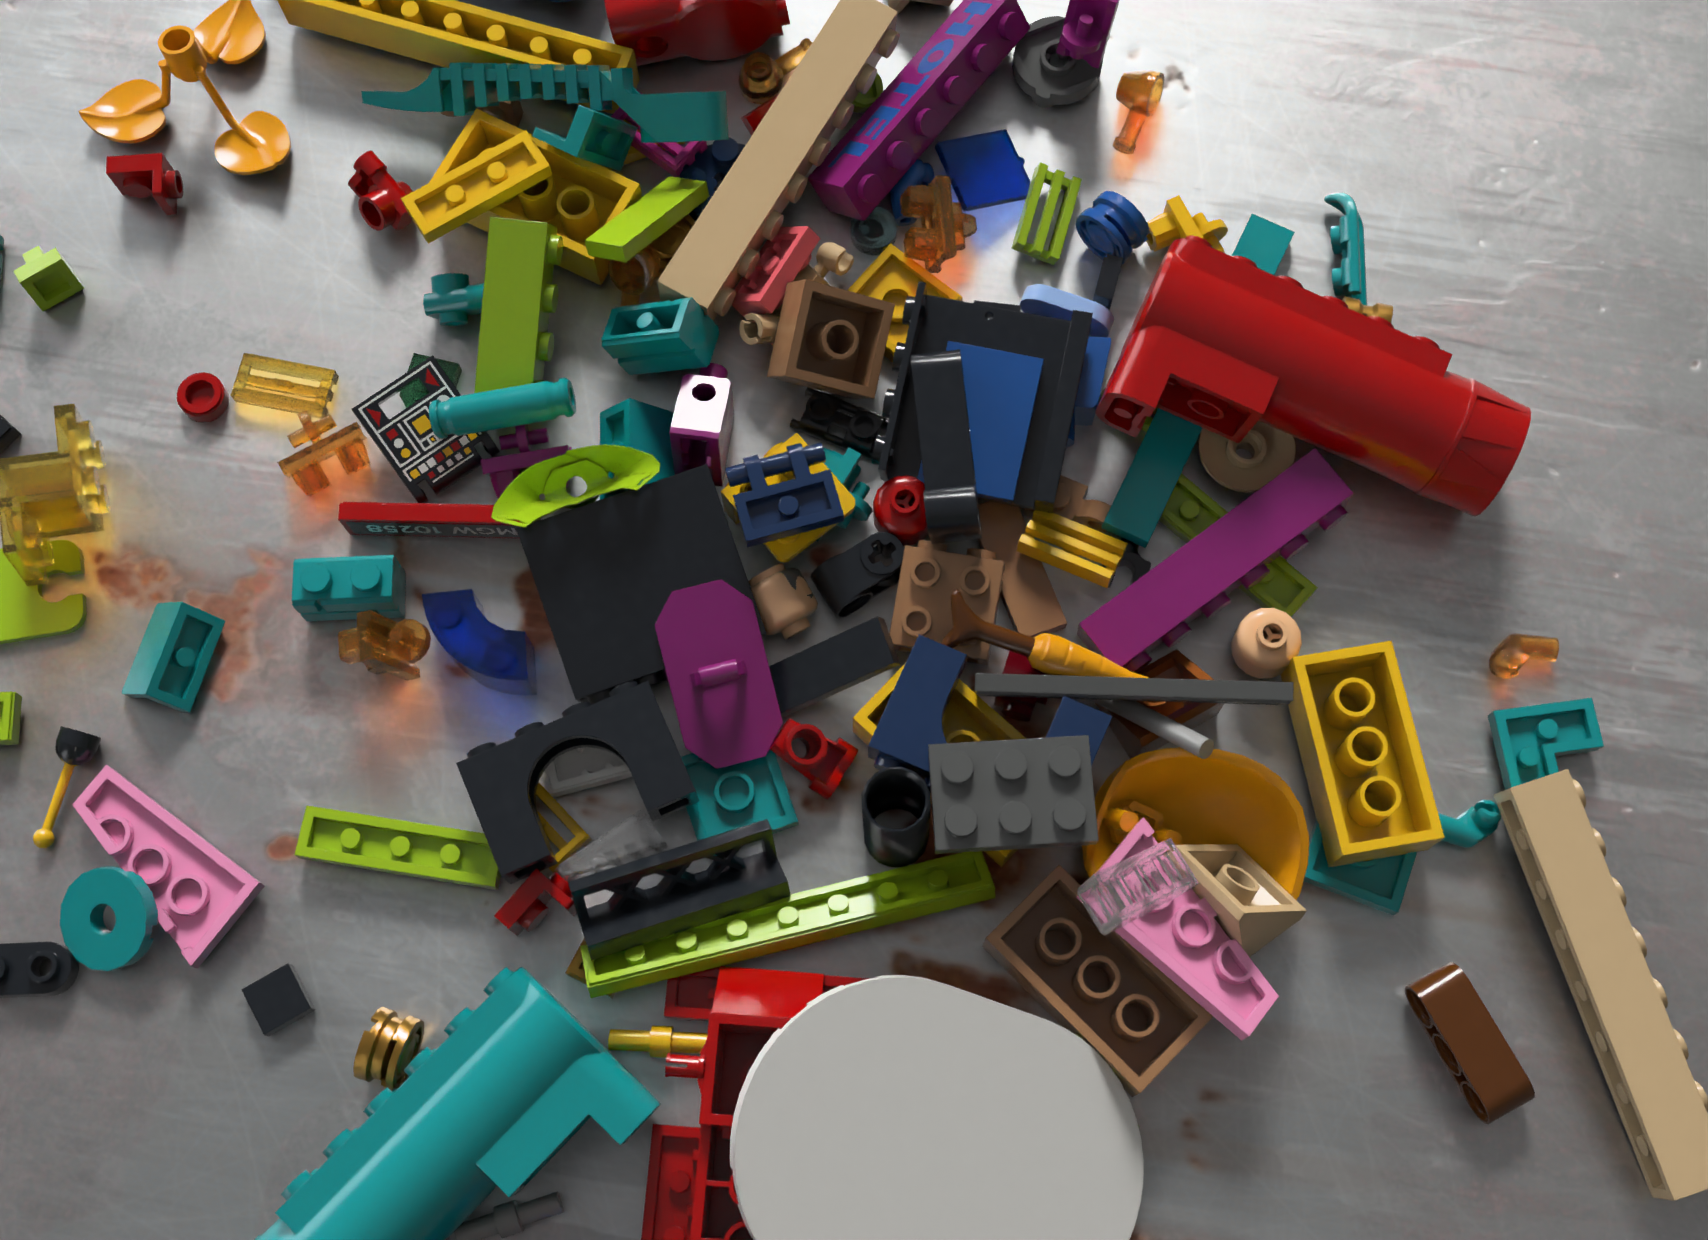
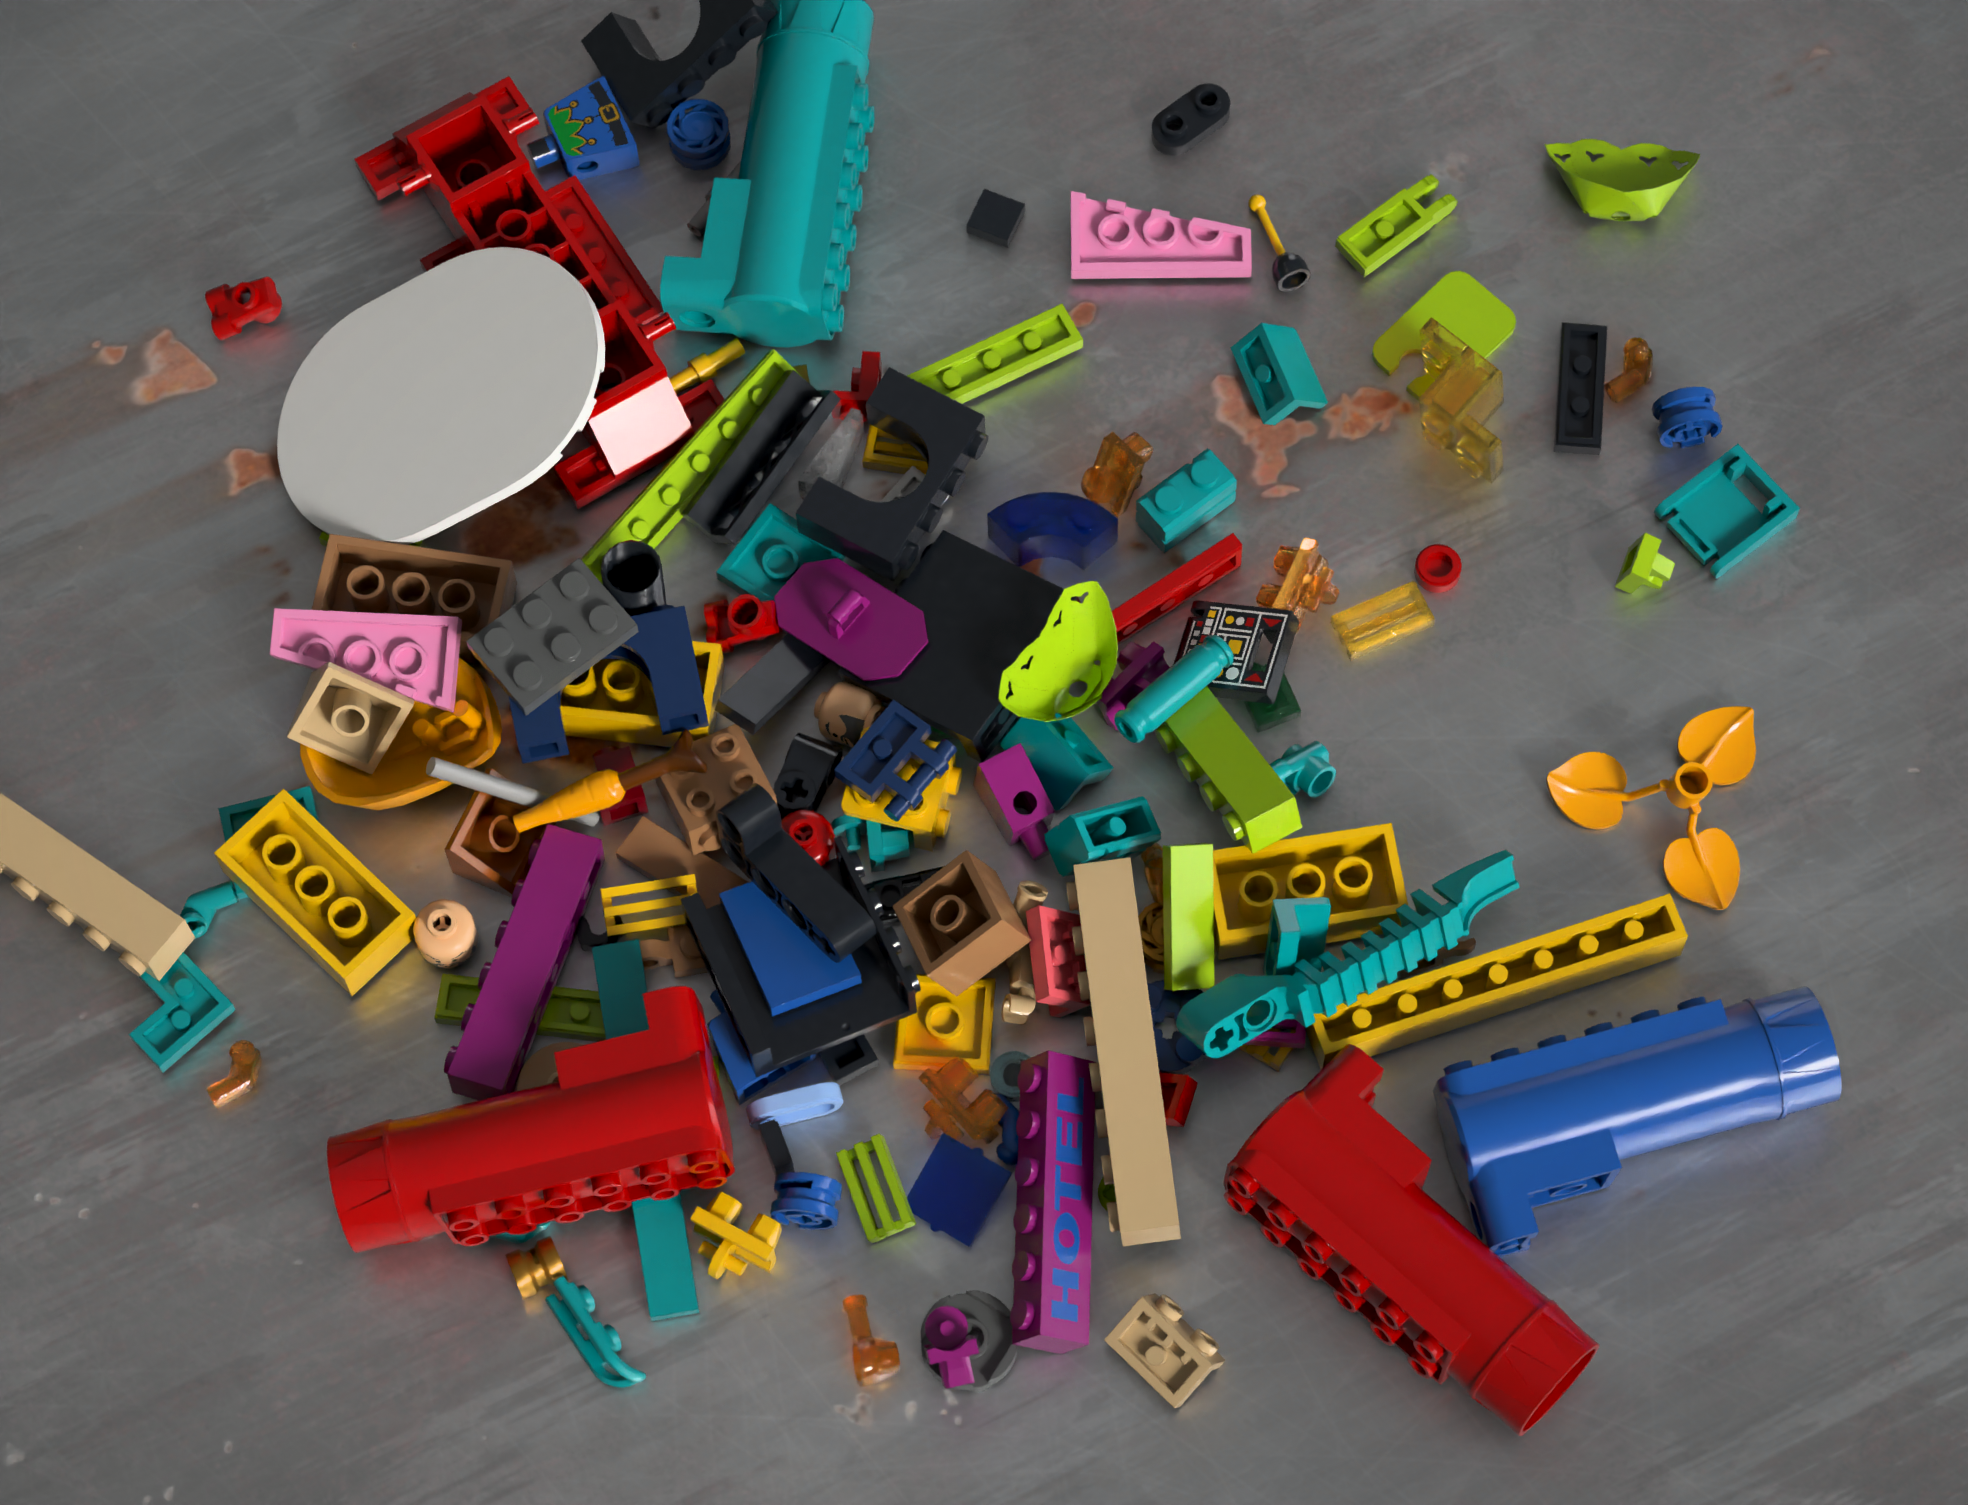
camera: 145 degrees right, 5 degrees down
teal tile [60,866,158,971] -> none
red bracket [106,153,183,215] -> none
red plate [348,151,413,231] -> none
pearl gold wheel [353,1007,424,1090] -> none
yellow plate [401,130,553,244] -> none
clear orange bar [738,37,812,104] -> none
dark grey tile [975,673,1293,705] -> none
clear slope [1077,838,1199,935] -> none
reddish brown beam [1405,962,1535,1124] -> none

